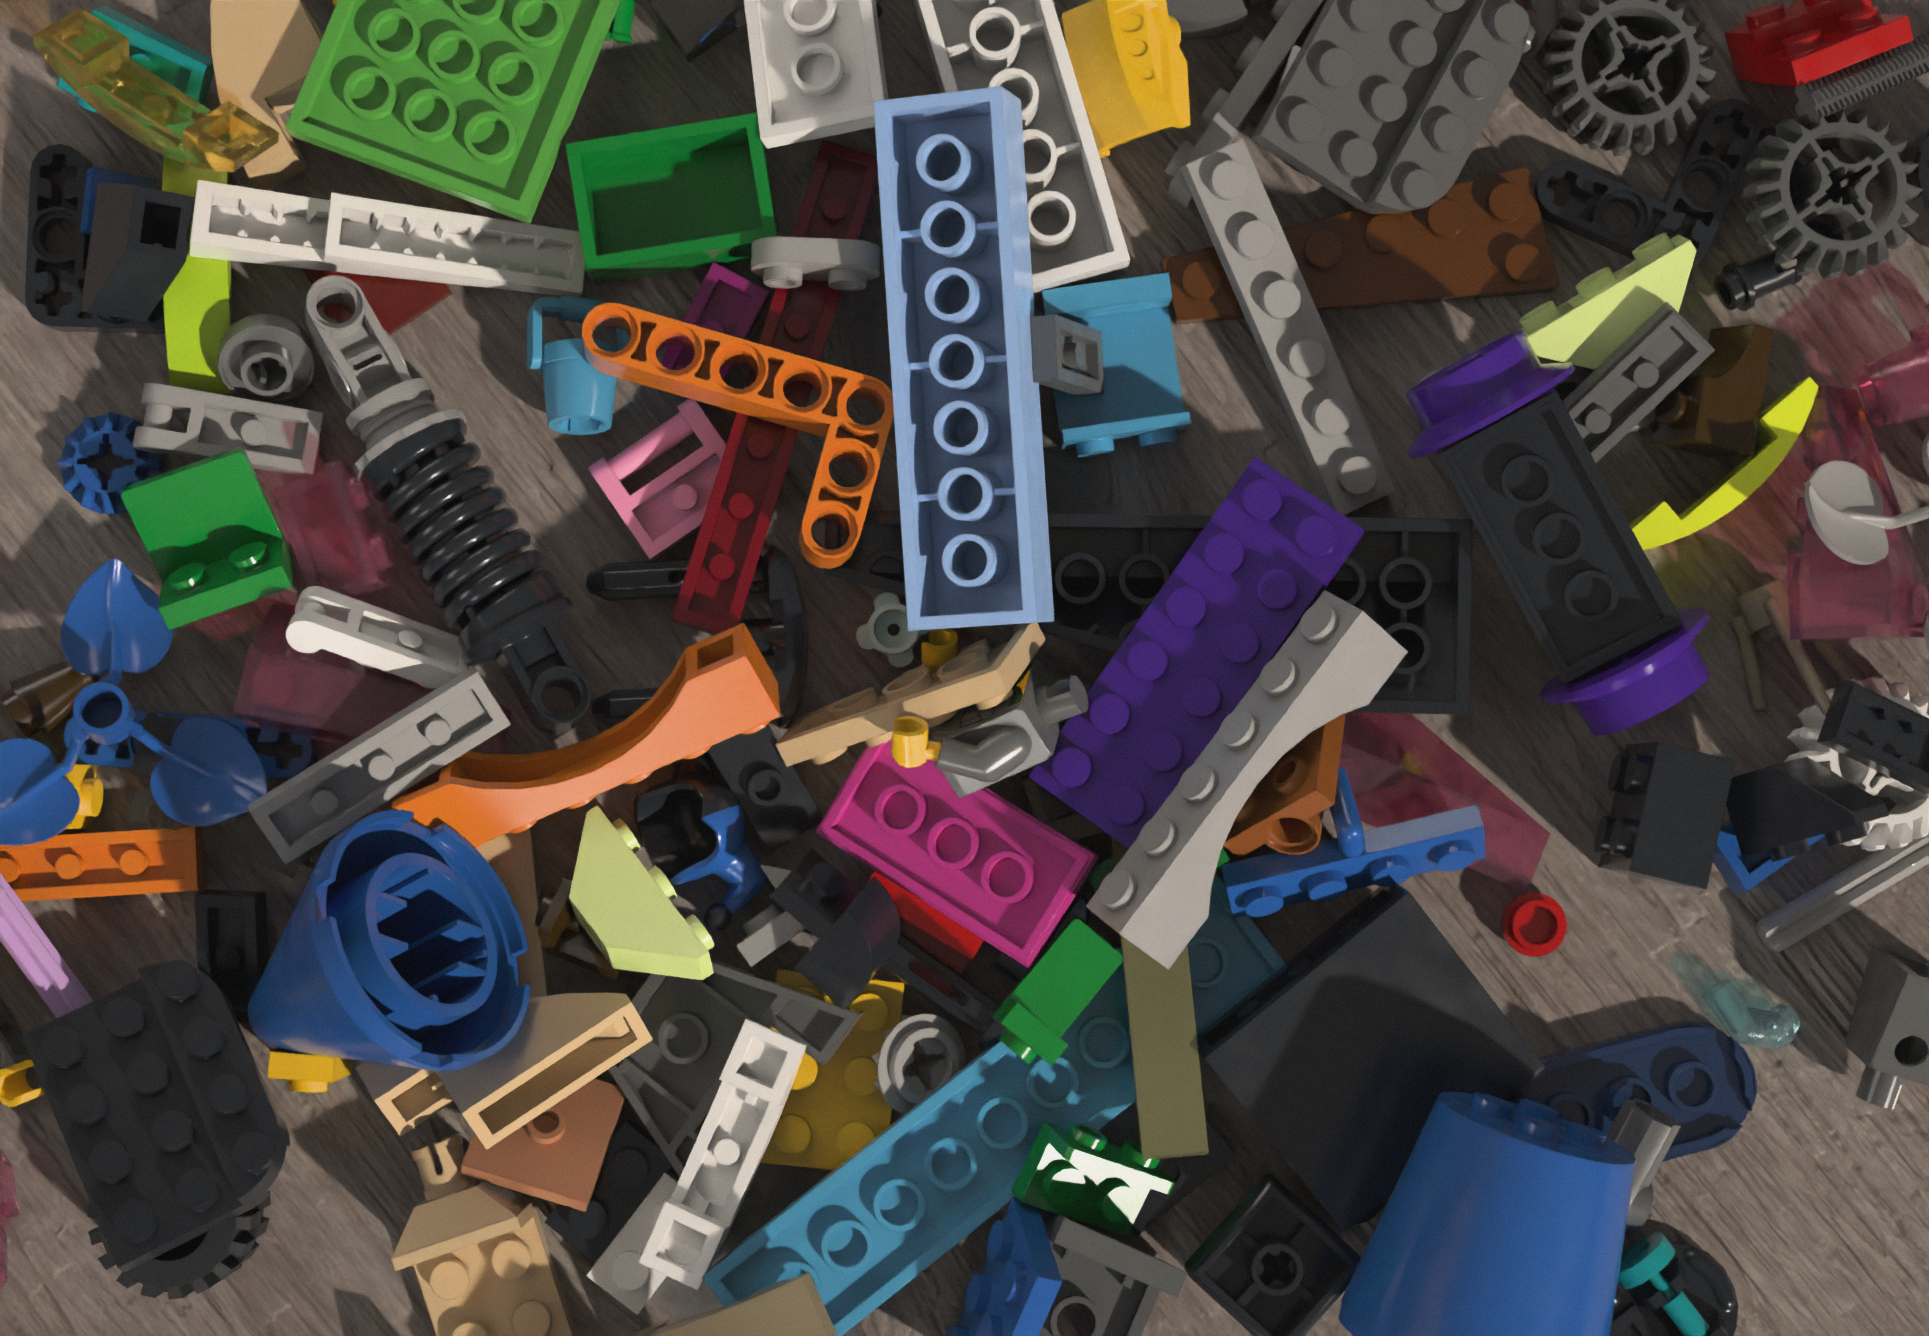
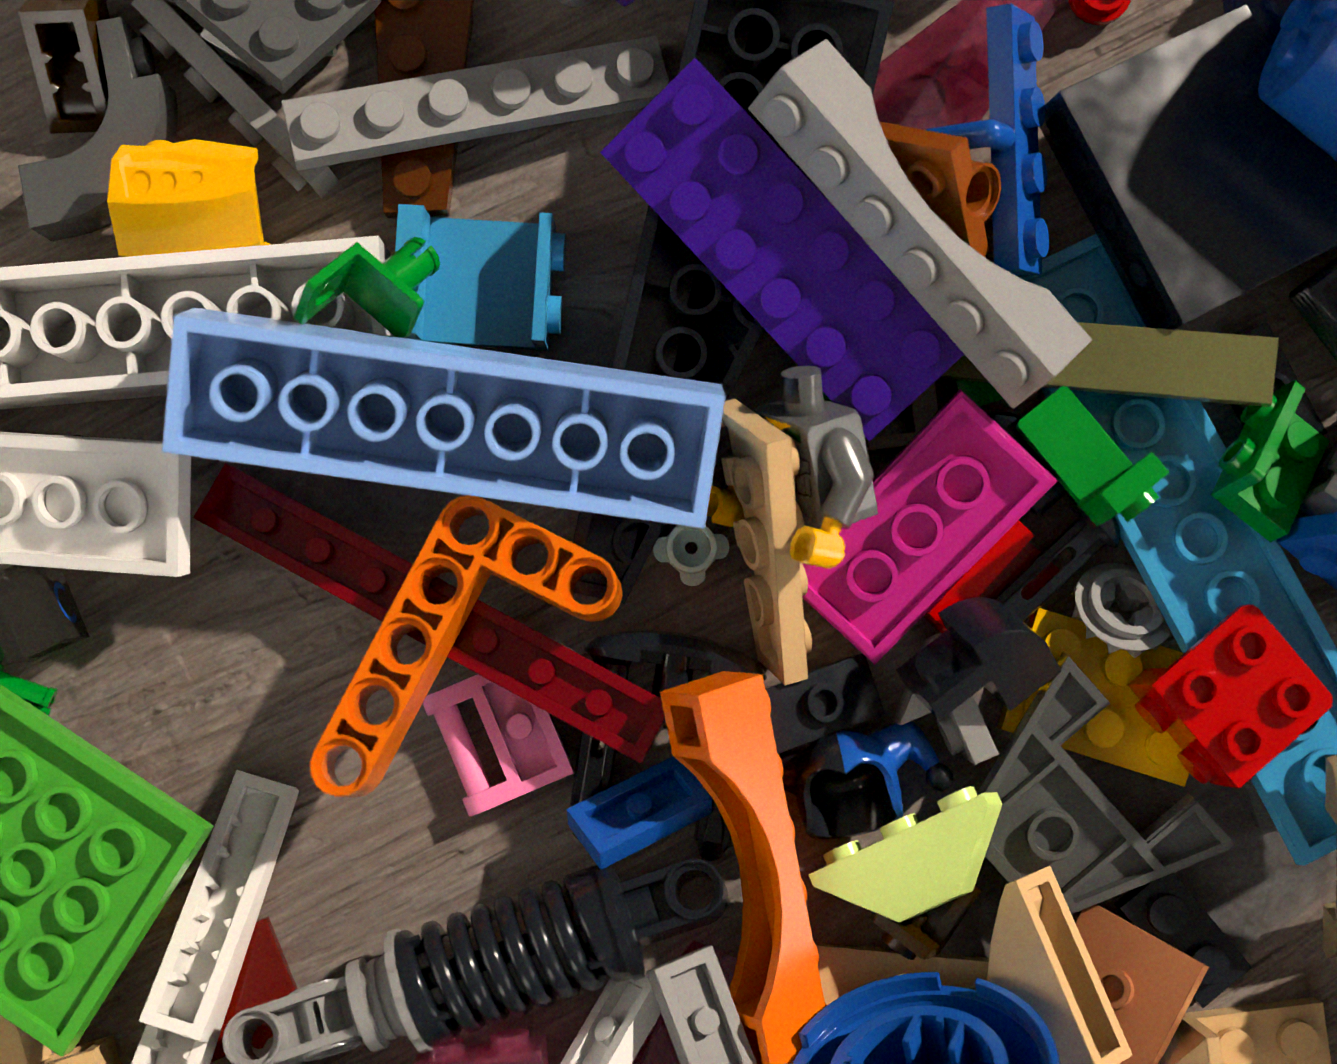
camera: 75 degrees left, 0 degrees up
dark azure piece [527,295,630,435] -> none
green piece [565,112,779,285] -> none
white plate [586,1170,679,1315] -> none
white slope [638,1018,807,1290] -> none
magenta plate [660,262,771,407] -> none
light grey plate [751,236,880,291] -> none
dark grey plate [1030,314,1104,397] -> none
none -> green bracket [294,237,440,338]
none -> blue plate [567,756,712,870]
none -> red bracket [1127,604,1333,789]

